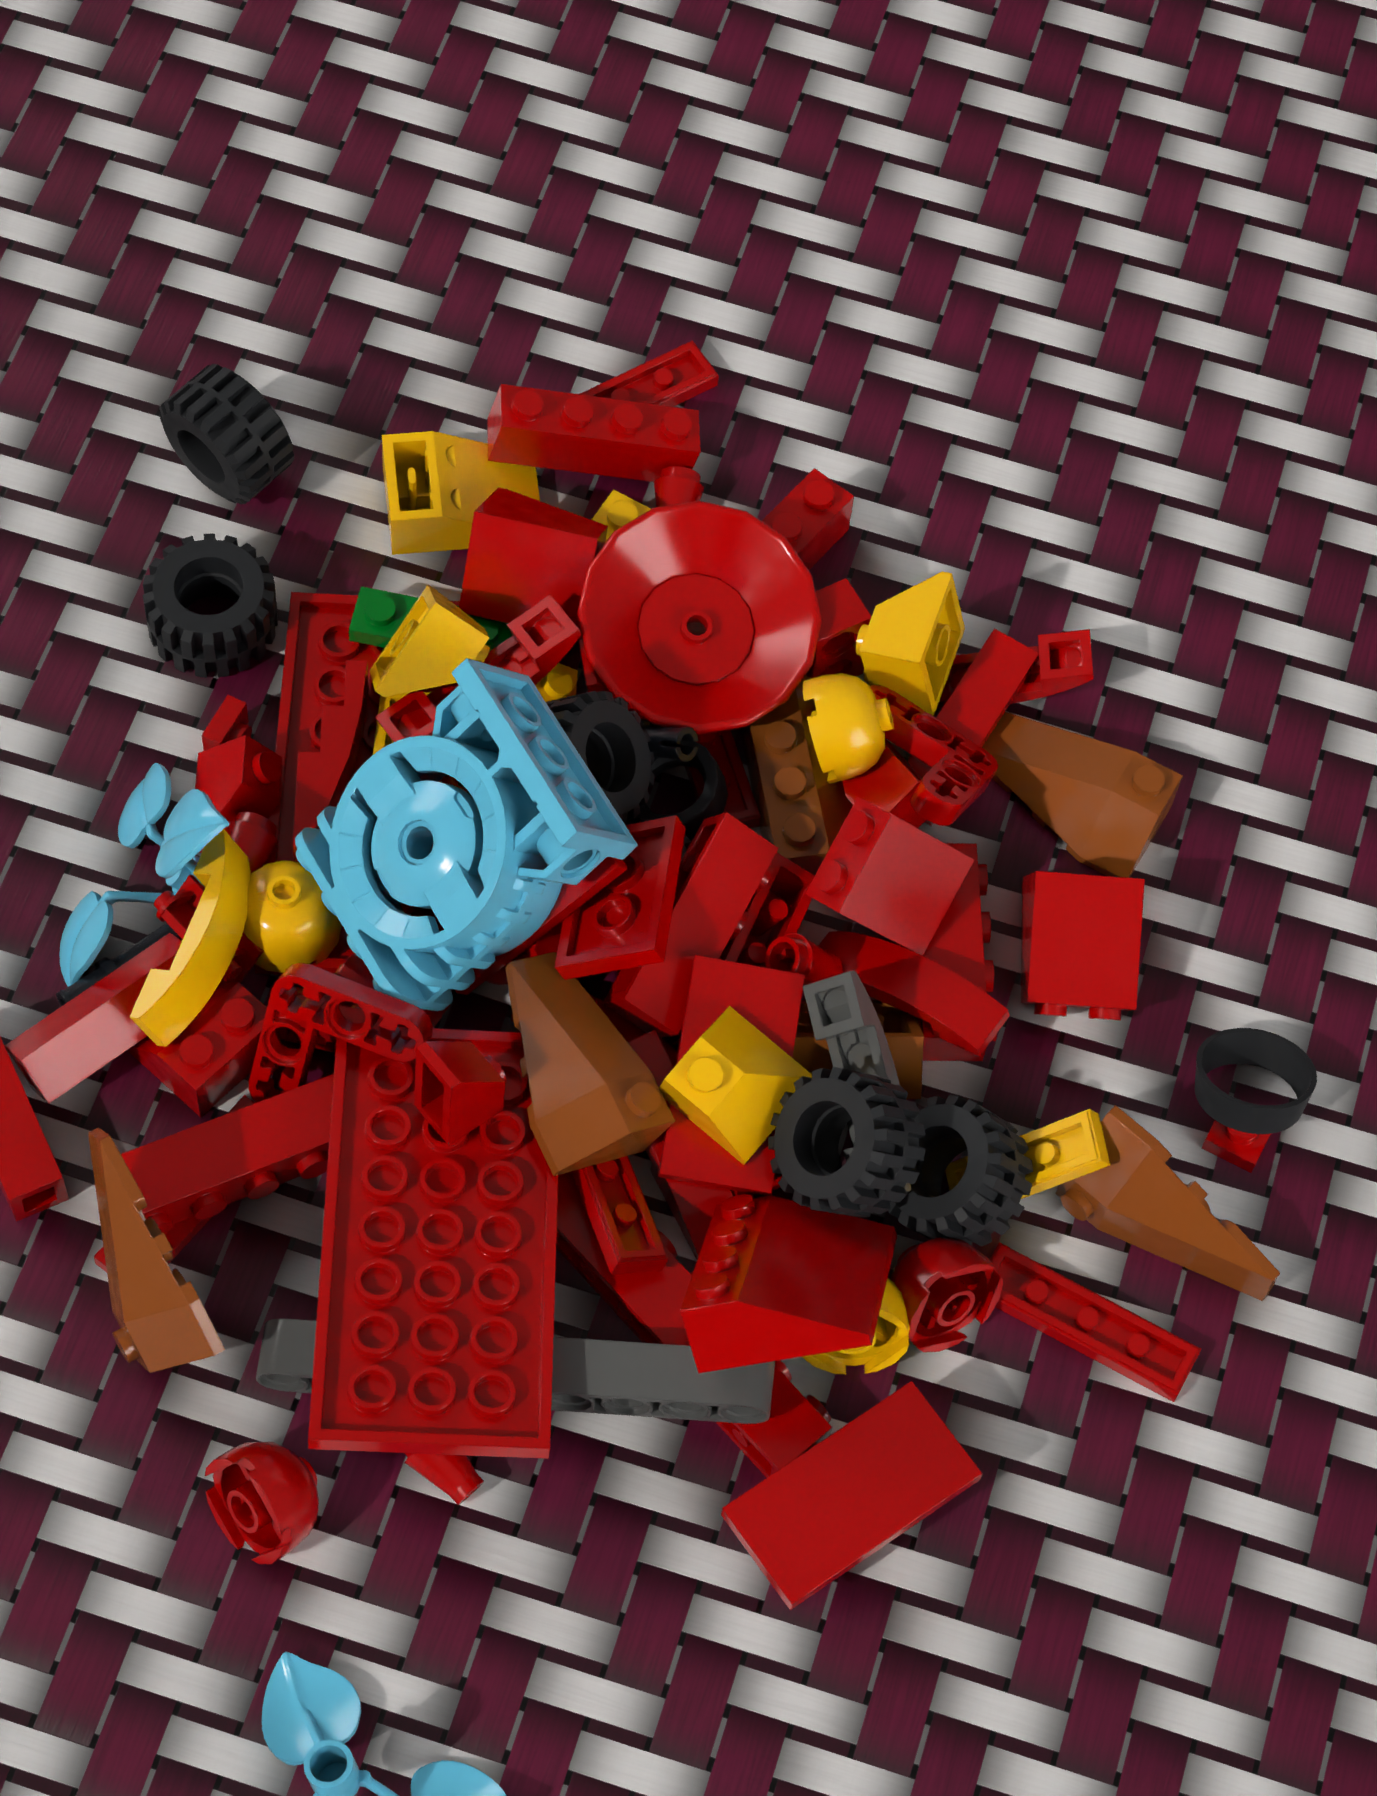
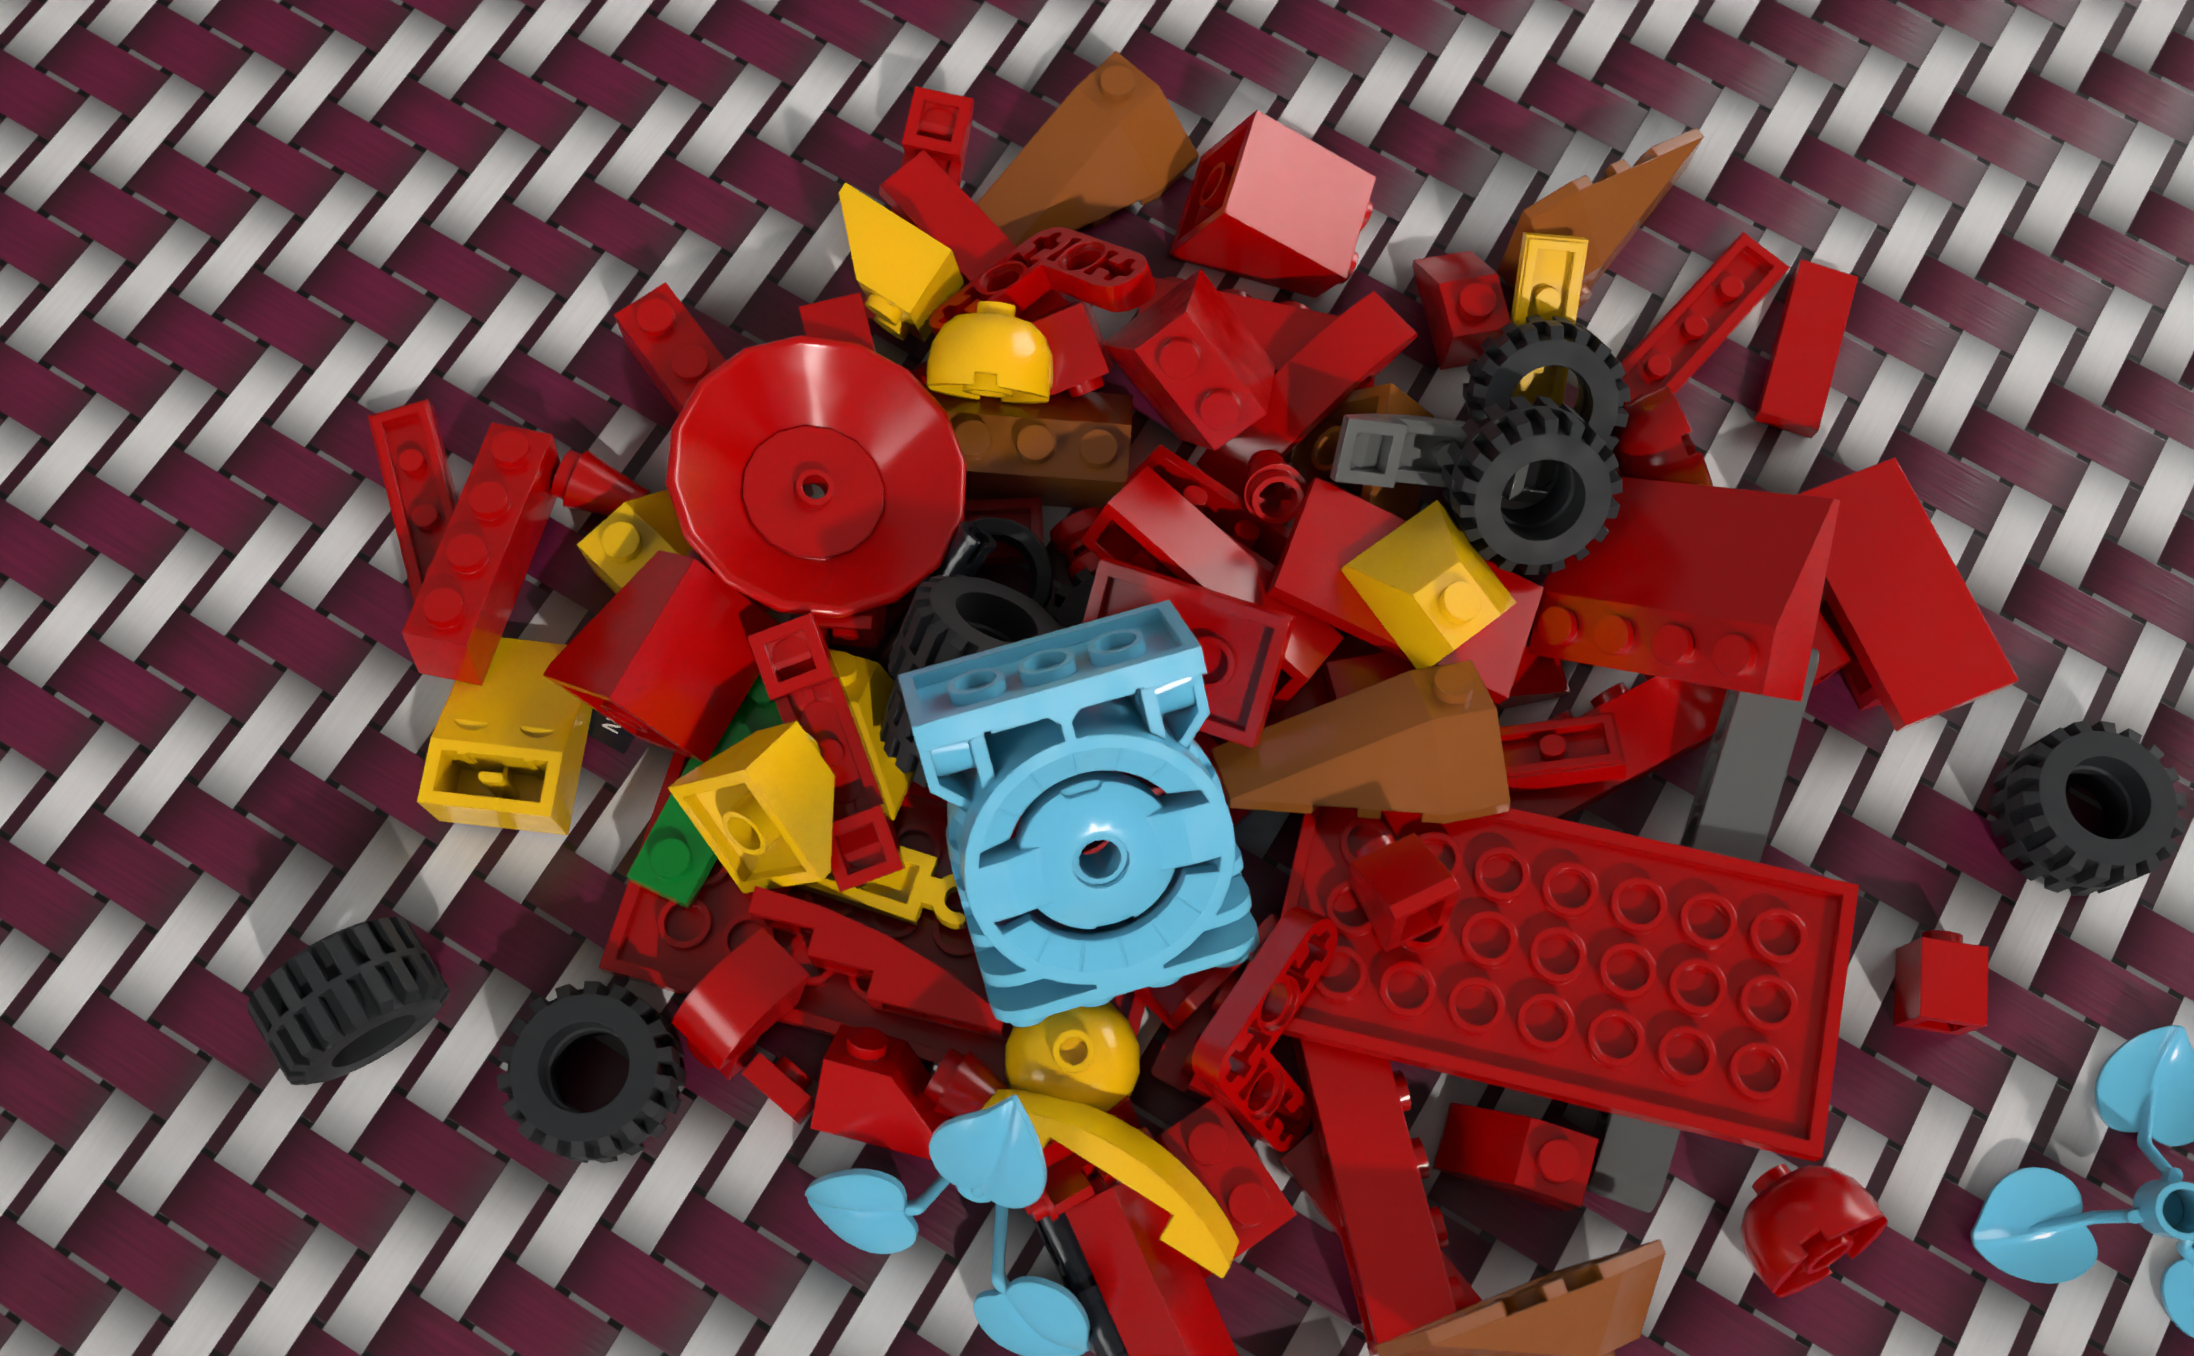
camera: 75 degrees left, 10 degrees up
black tyre [1195,1028,1317,1134] -> none
red plate [1202,1120,1271,1173] -> none
none -> red brick [672,927,810,1080]
none -> red slope [1412,250,1511,370]
none -> red slope [1432,1103,1598,1212]
none -> red tile [1753,259,1858,439]
none -> red brick [1894,930,1989,1036]
none -> black tyre [1989,720,2187,896]

